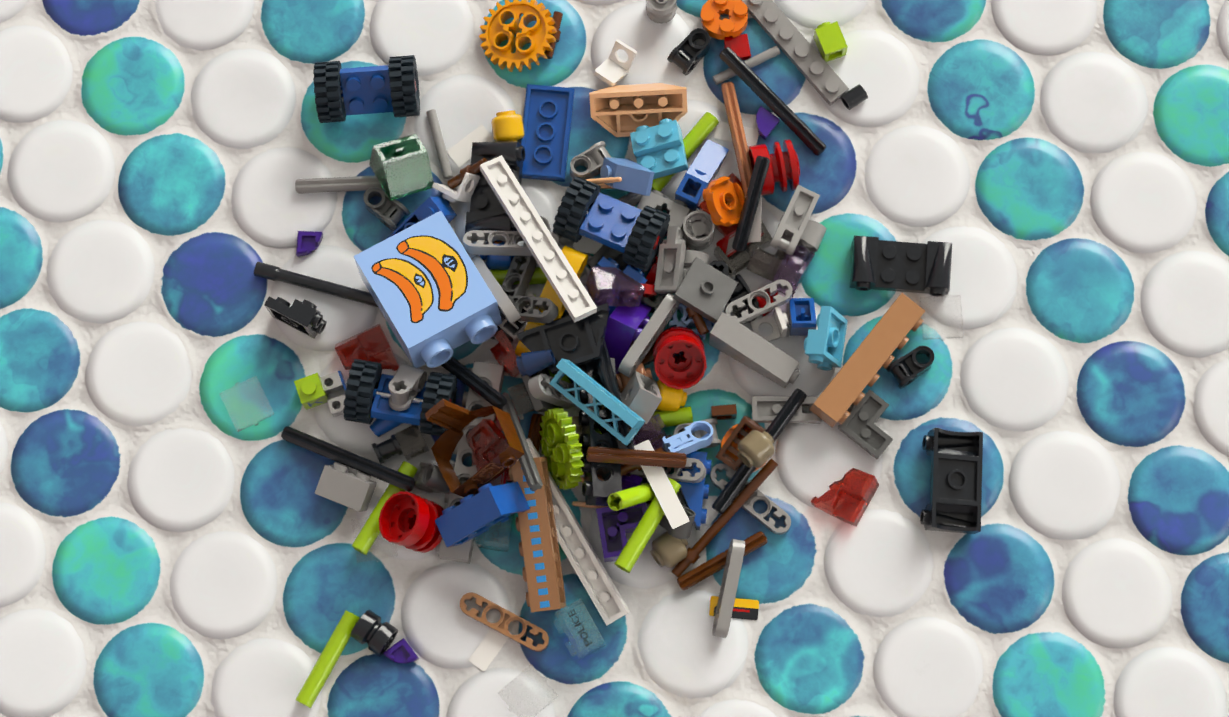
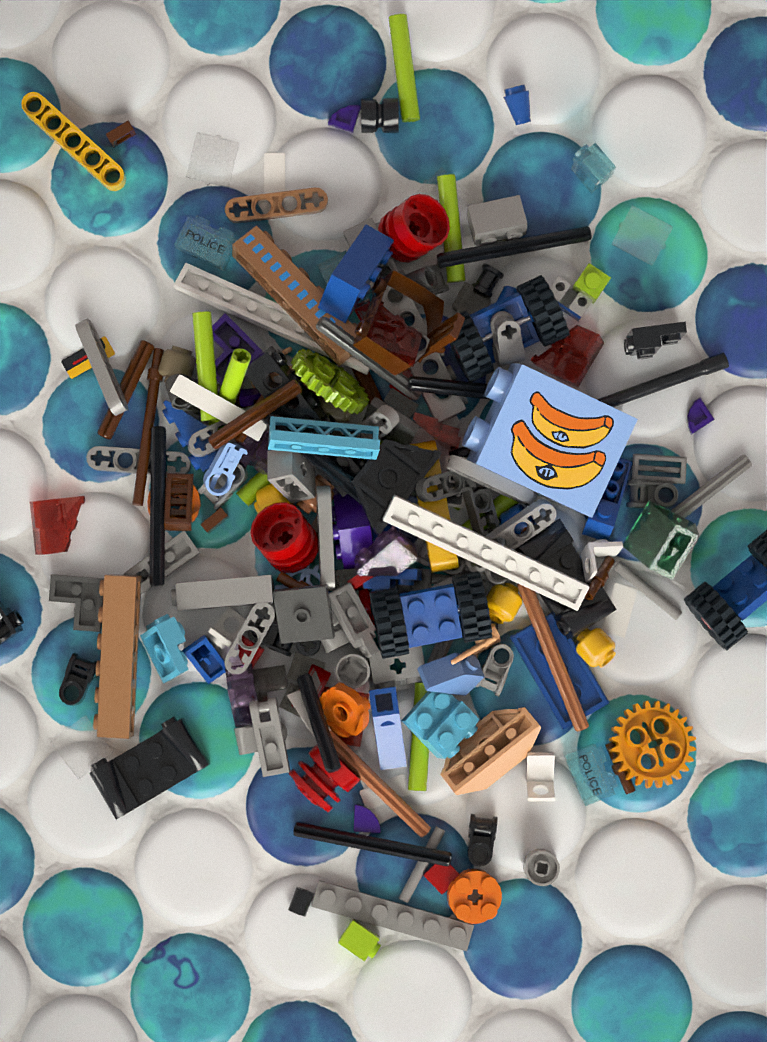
camera: 140 degrees right, 10 degrees up
dark blue cone [516,349,556,377] -> none
dark tan head [737,430,775,468] -> none
none -> yellow head [486,583,522,624]
none -> blue cone [503,84,531,125]
none -> nougat axle [517,584,589,732]
none -> clear light blue brick [563,743,617,806]
none -> clear light blue brick [571,142,616,194]
none -> light grey tile [631,454,687,484]

